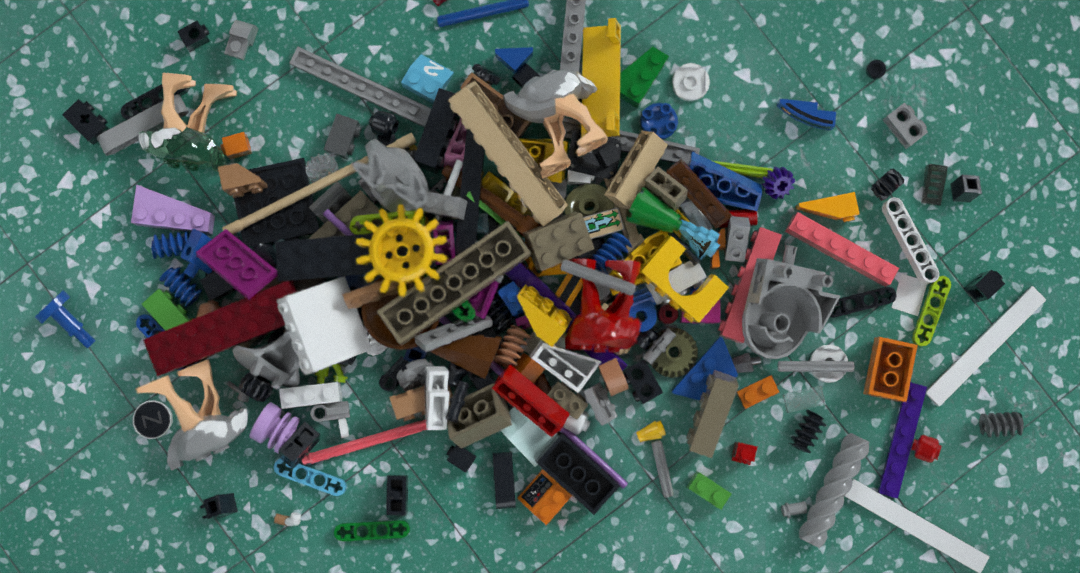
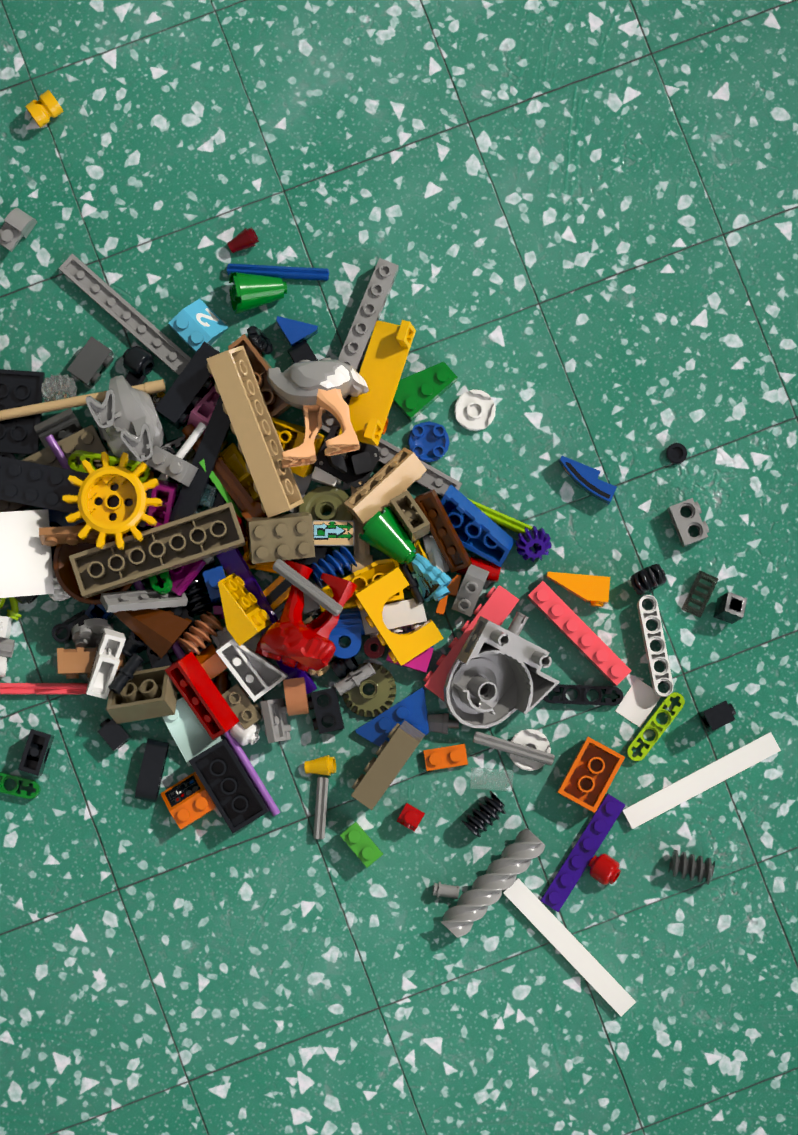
camera: 25 degrees right, 0 degrees up
none -> green cone [229,272,287,314]

